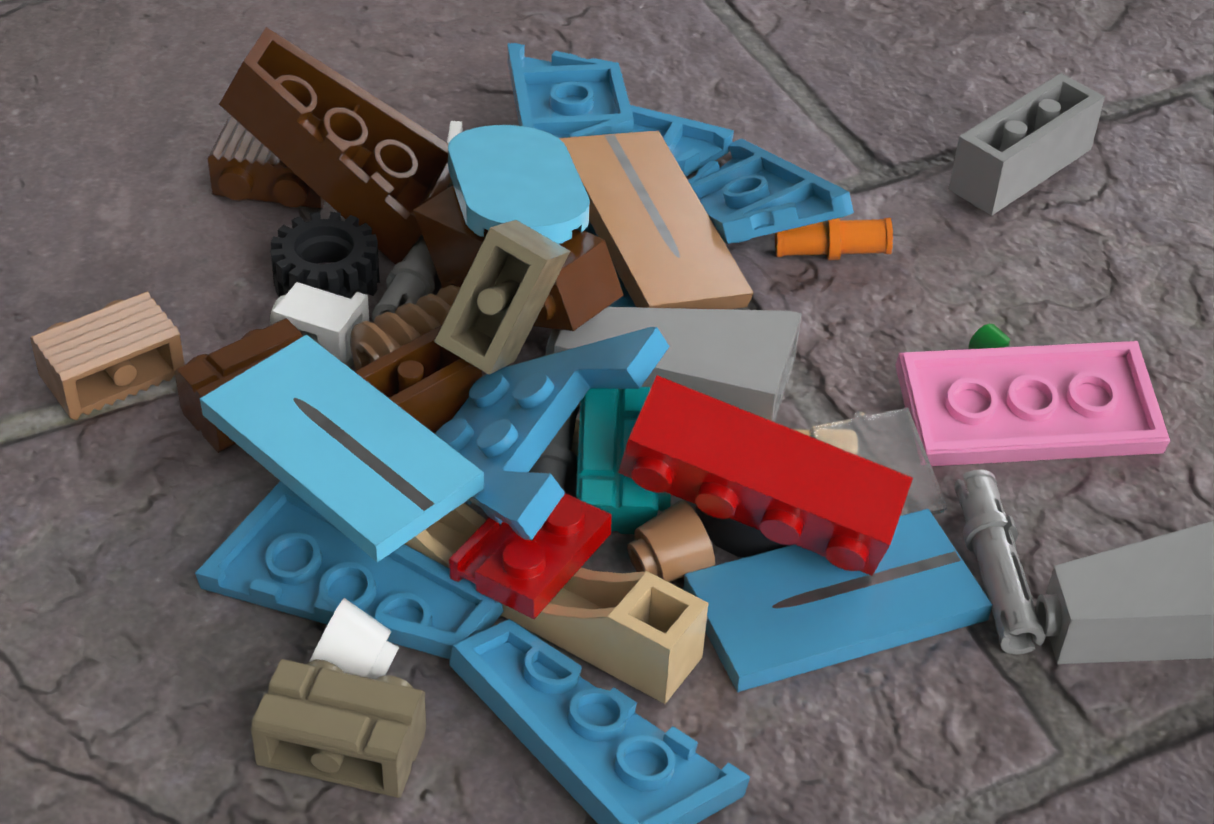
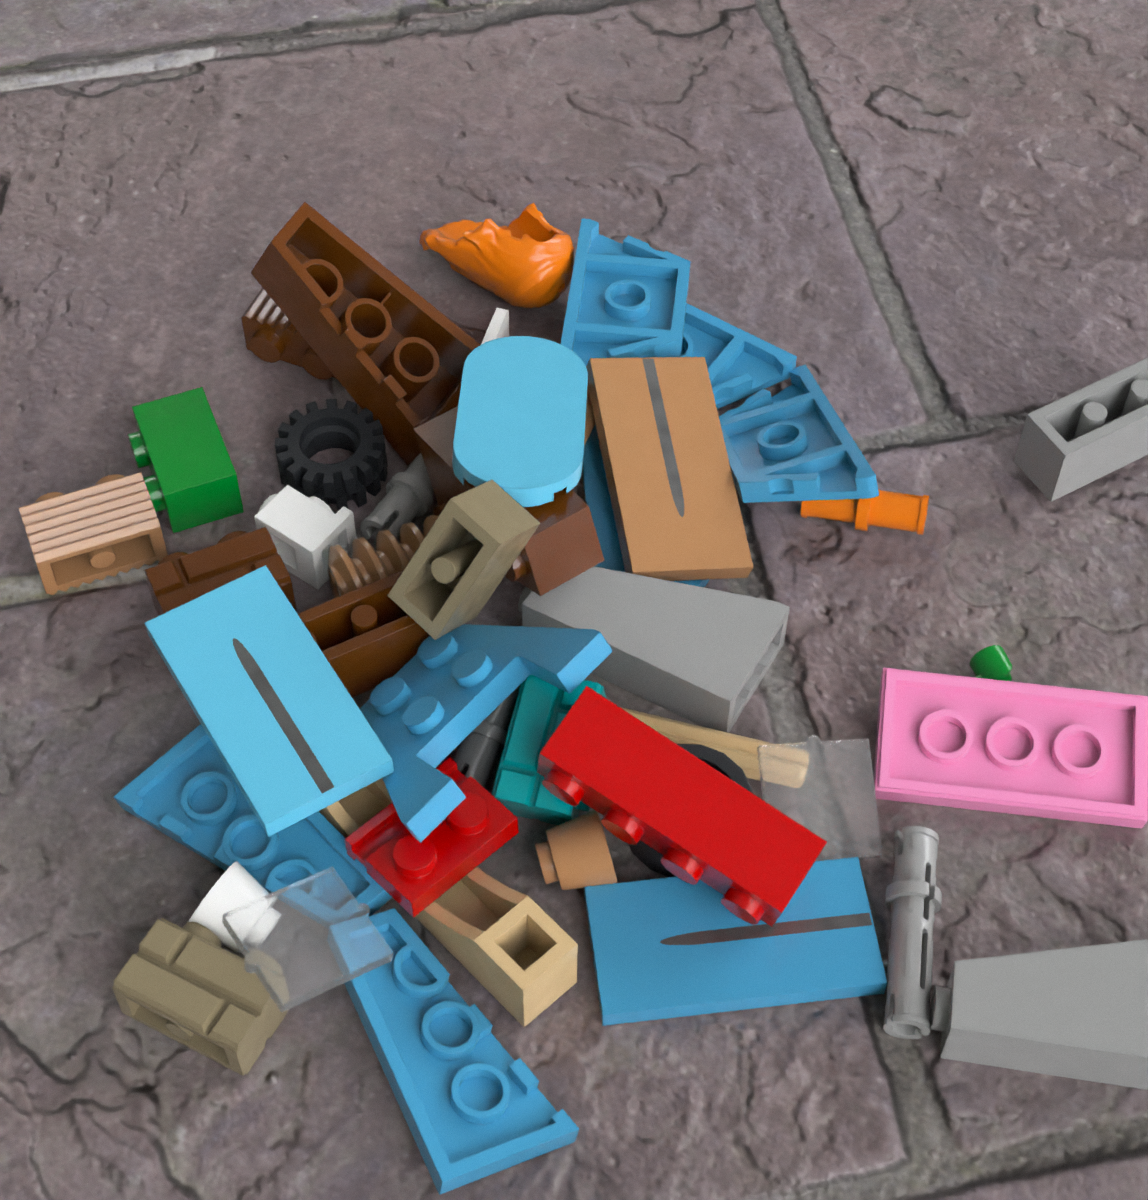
camera: 15 degrees right, 10 degrees up
none -> green brick [127,387,244,533]
none -> clear piece [222,866,393,1013]
none -> orange piece [420,203,575,308]

